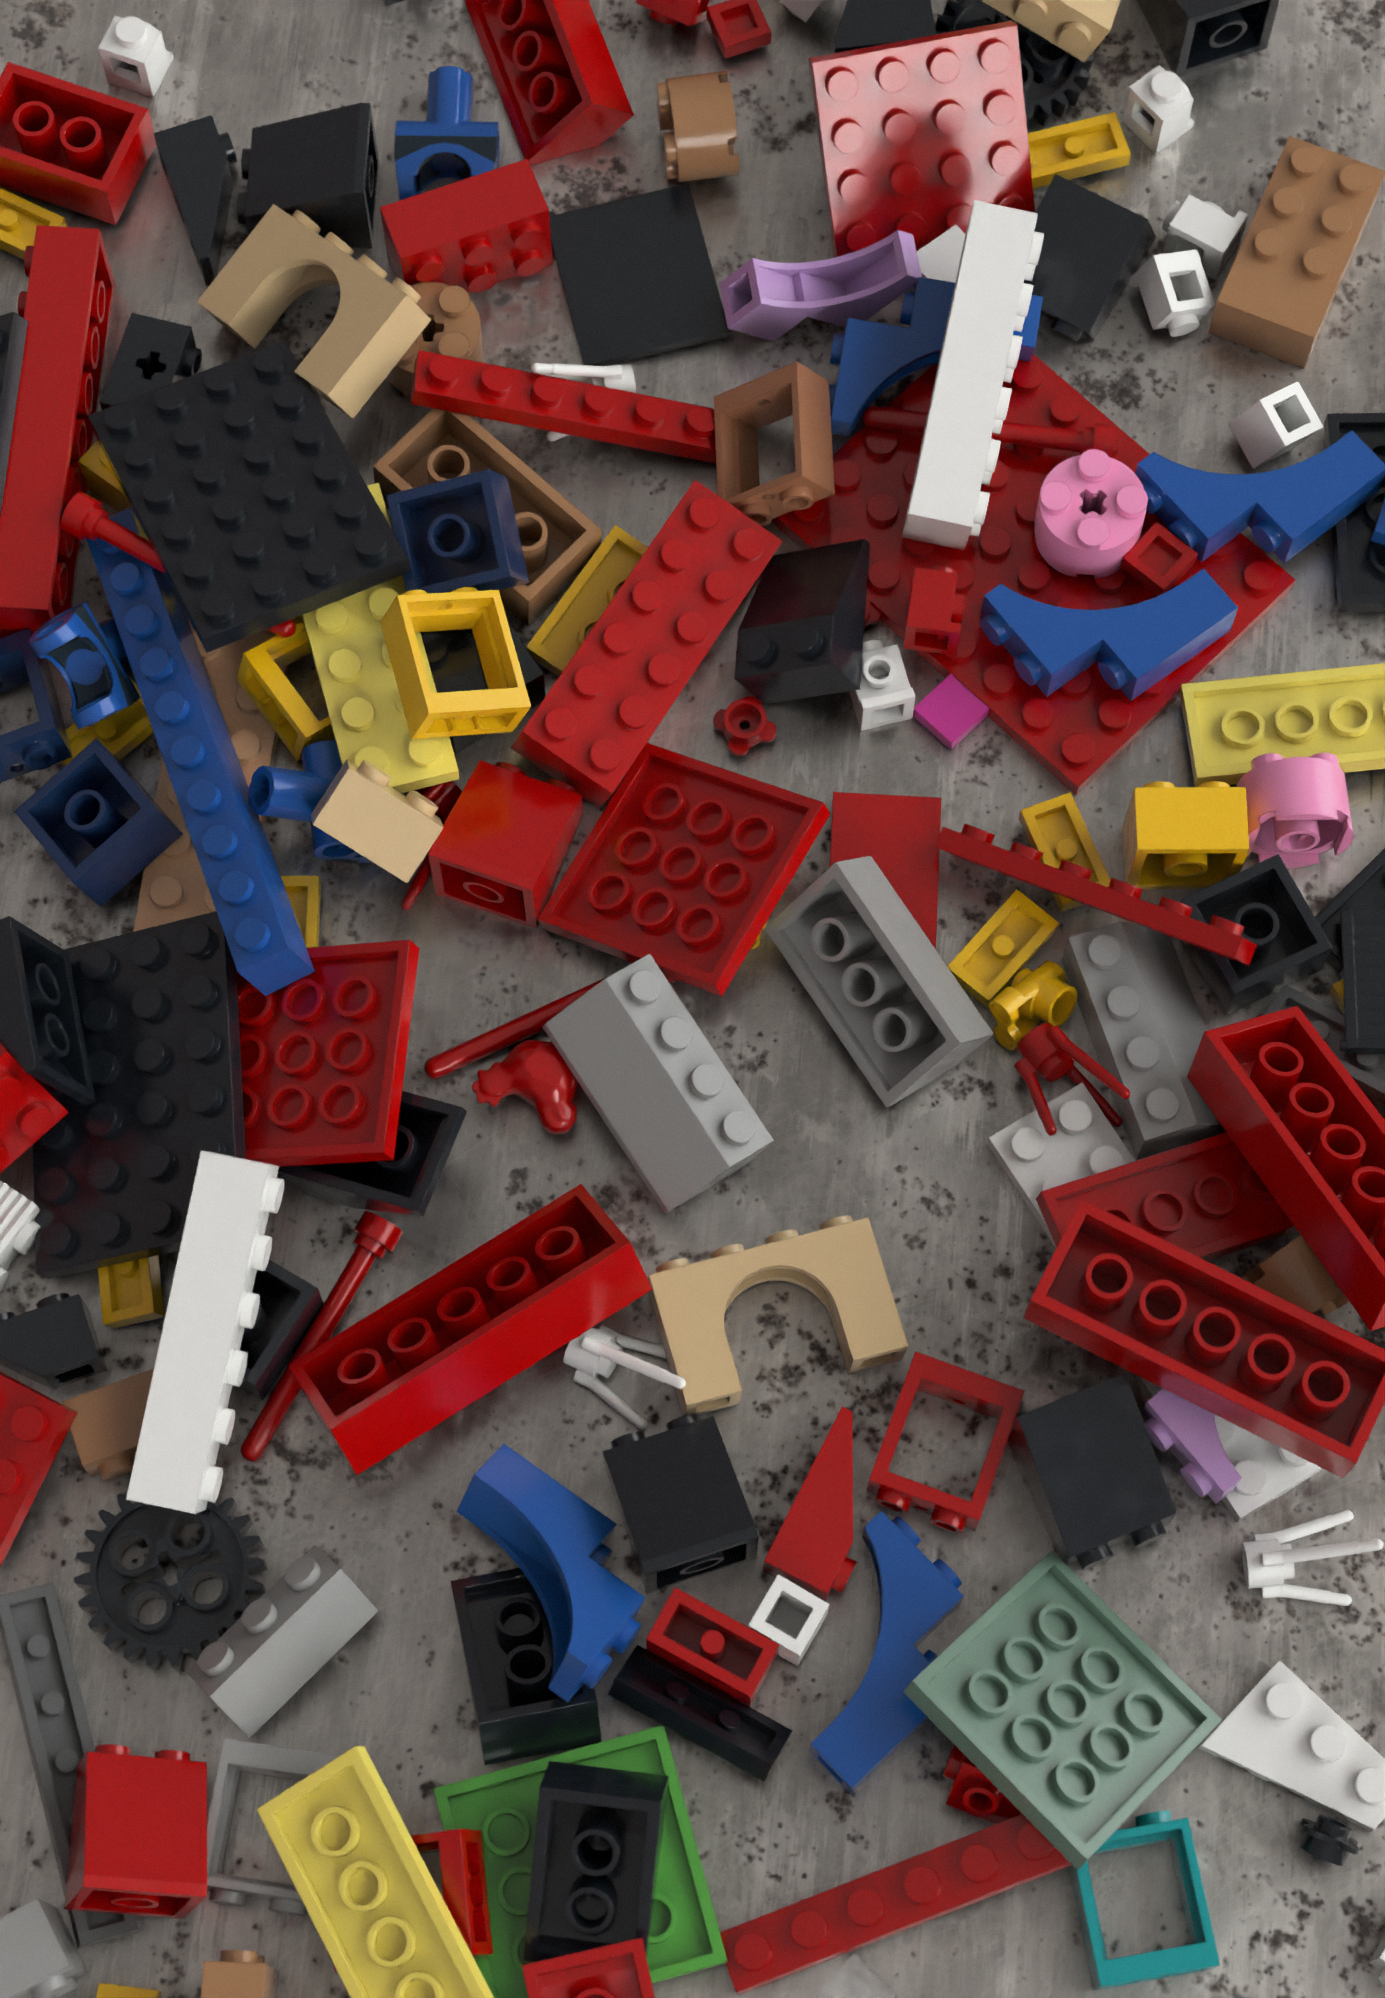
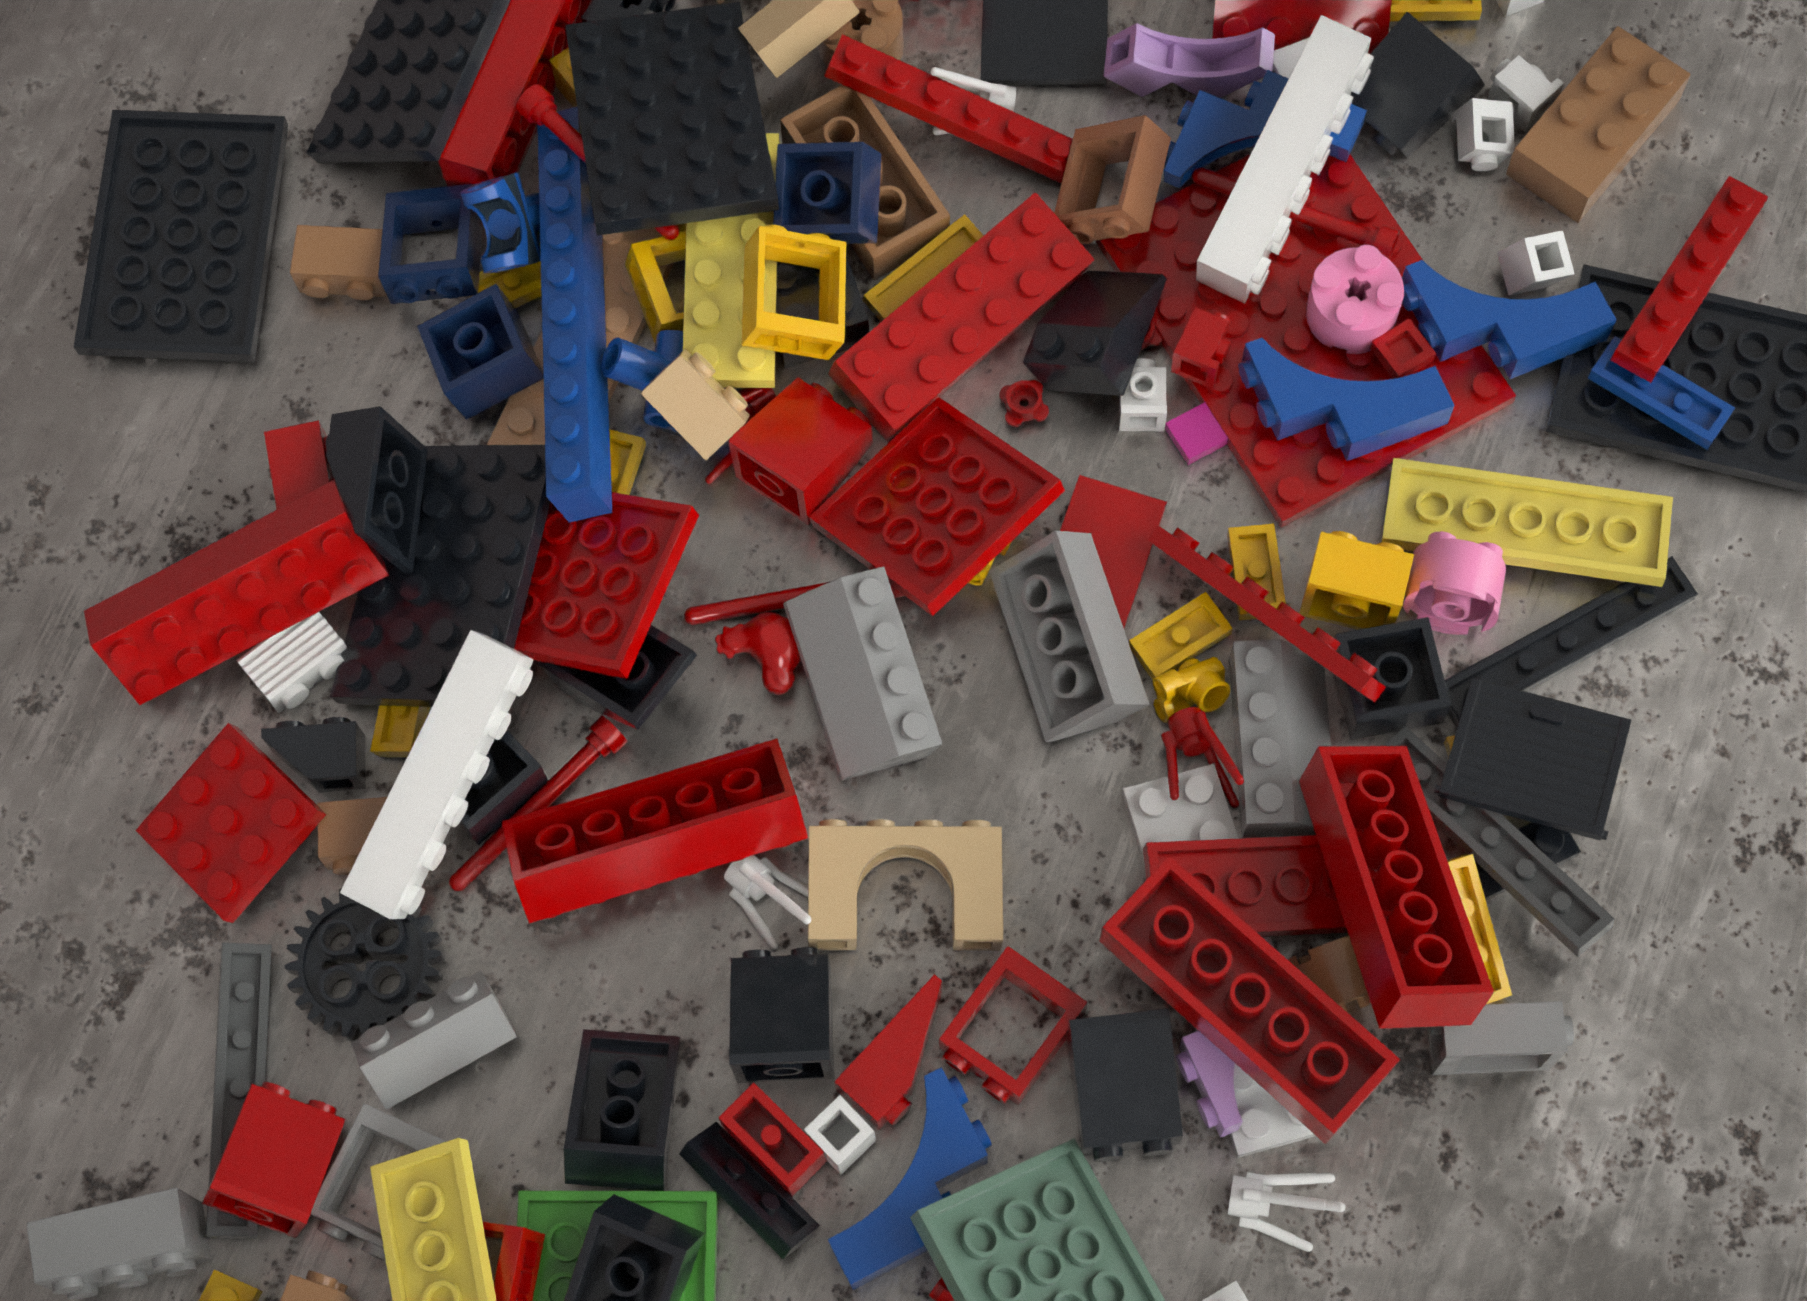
camera: 20 degrees right, 0 degrees up
blue arch [456,1444,646,1702] -> none

